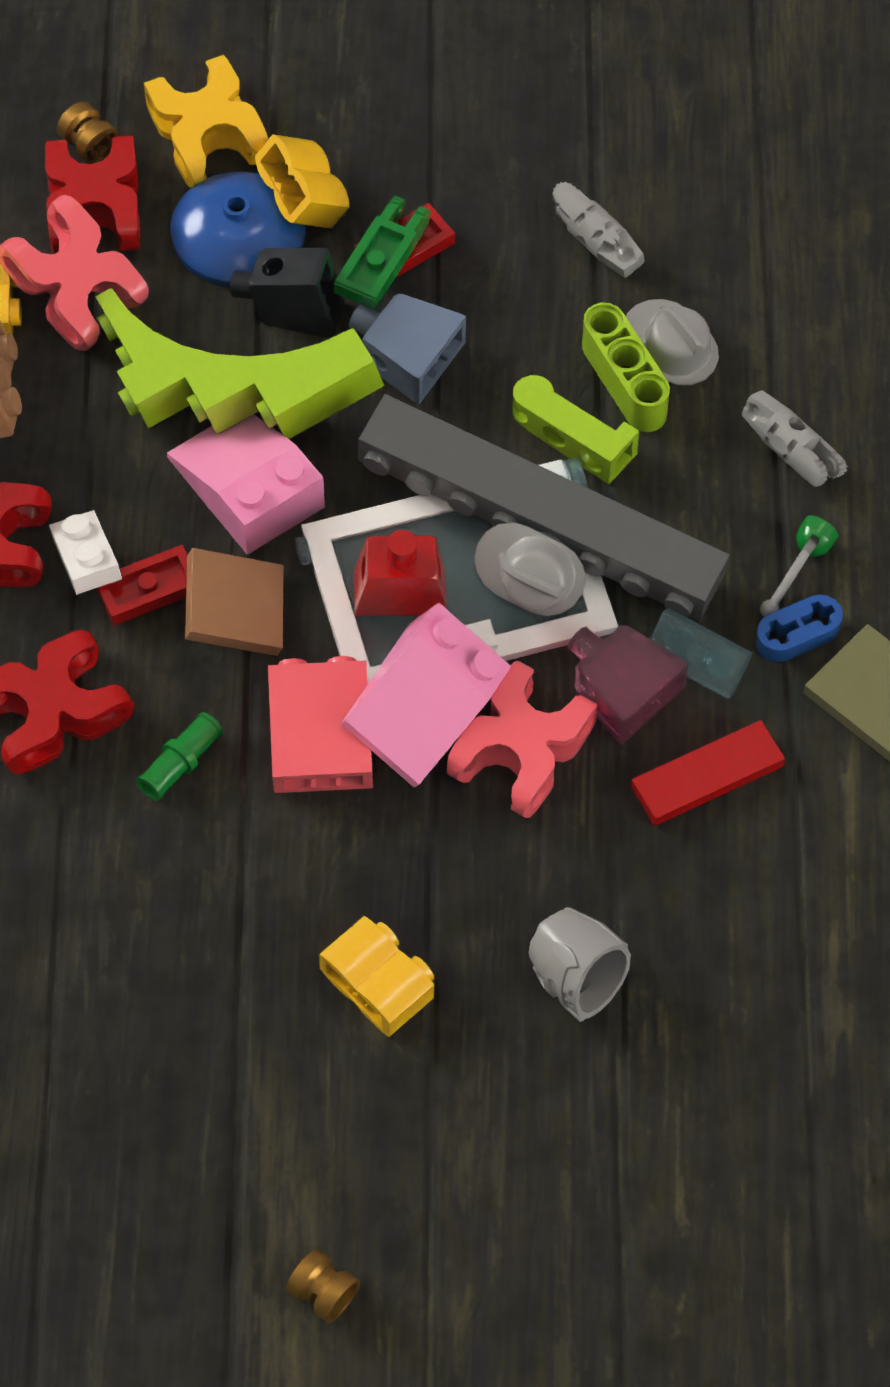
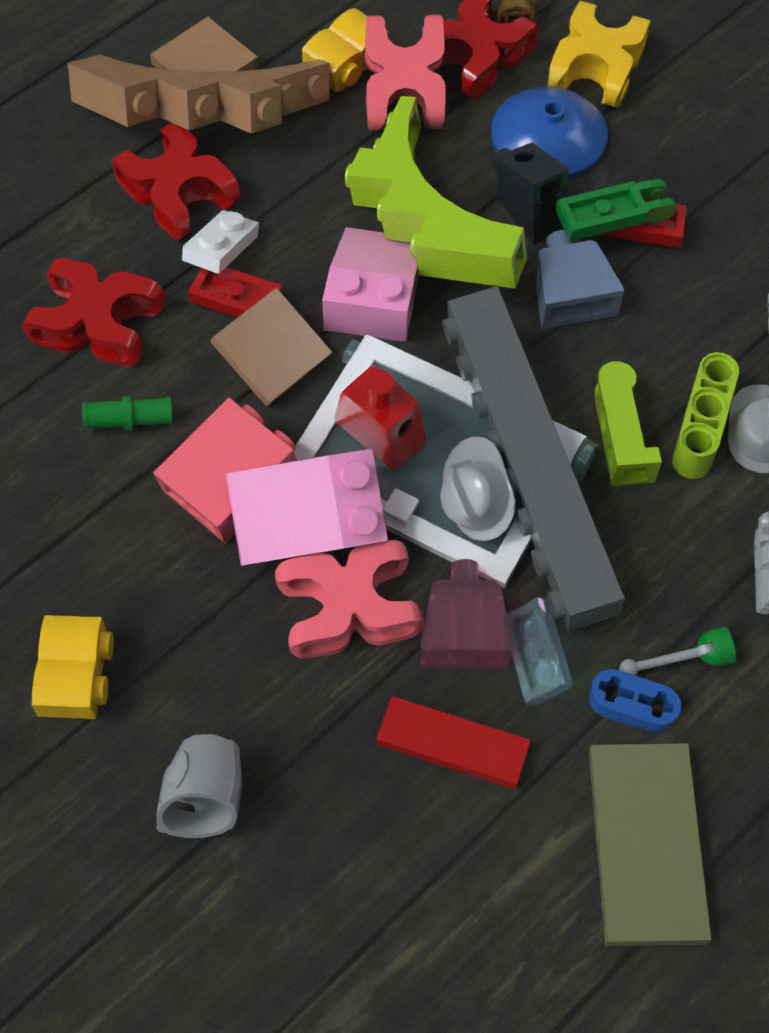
camera: 45 degrees right, 0 degrees up
yellow brick [255,134,350,229] -> none

